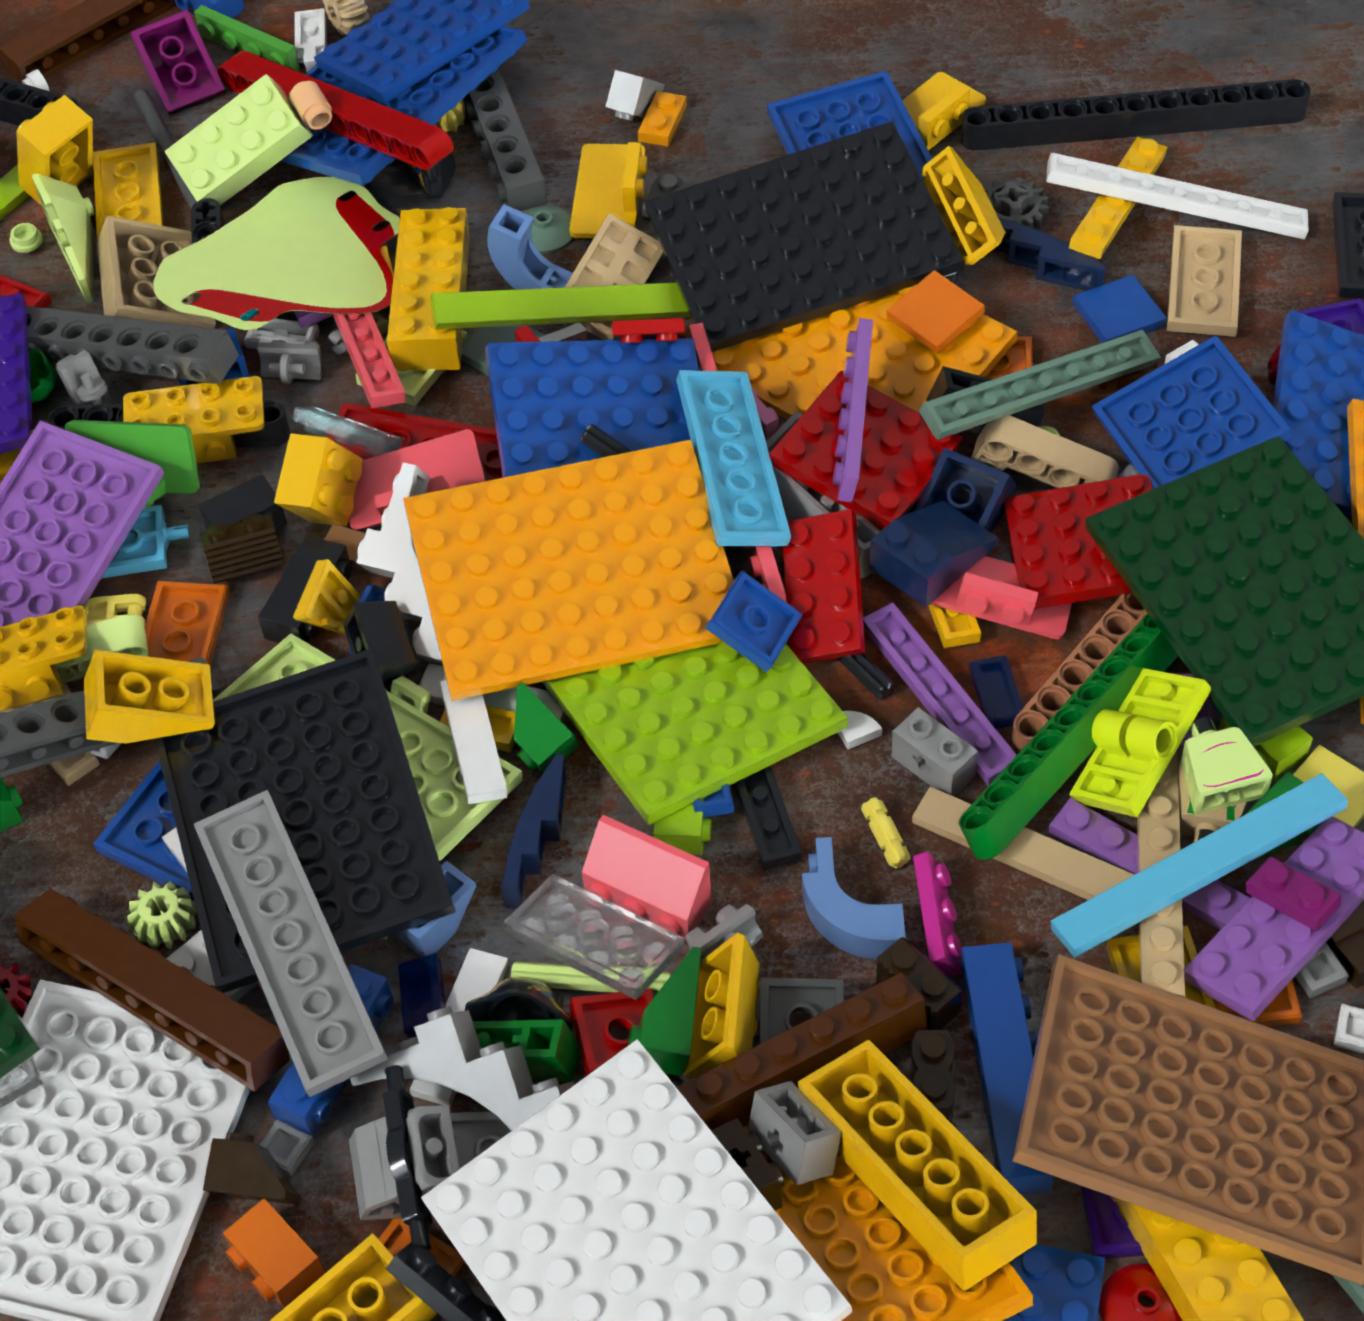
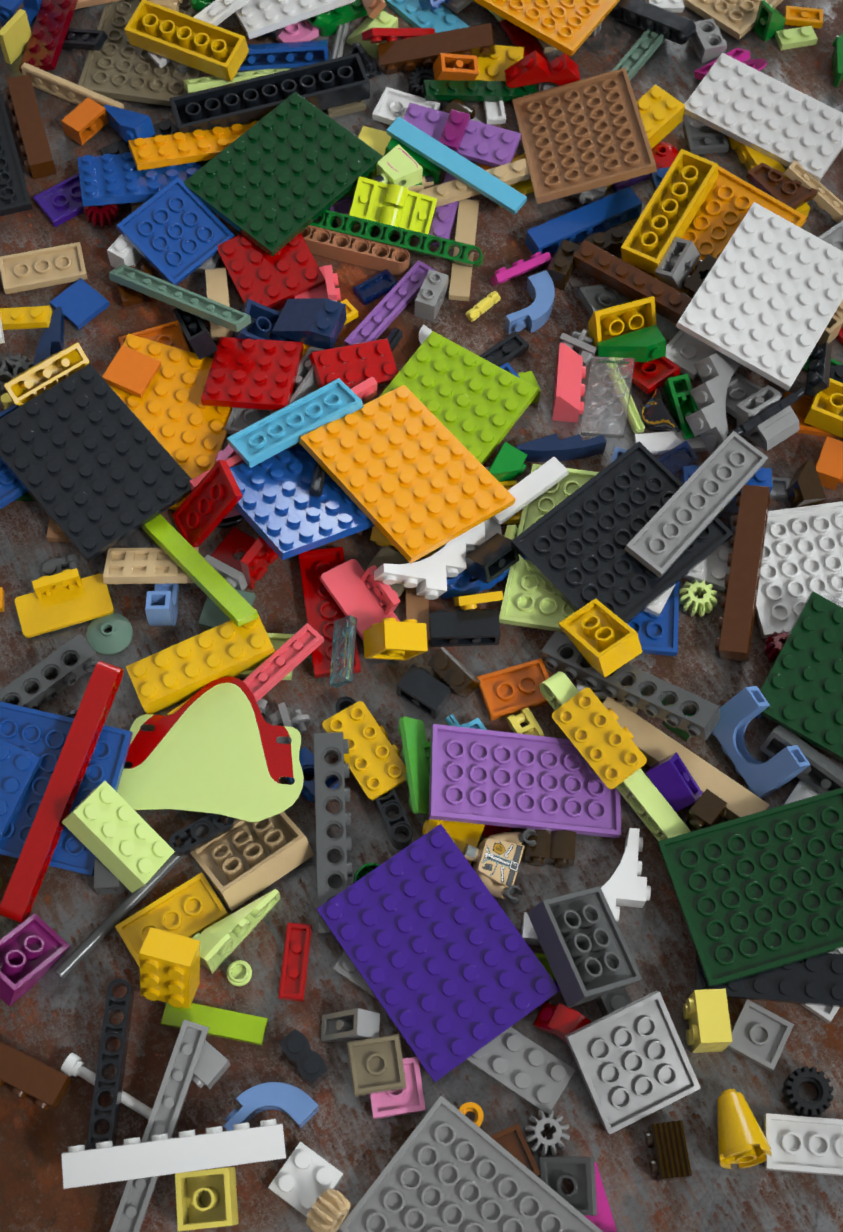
camera: 120 degrees left, 10 degrees up
light grey hips [56,350,114,405] -> none
light nougat brick [289,81,332,130] -> none
blue tile [705,571,803,672] -> none
medium lavender plate [833,317,873,503] -> none

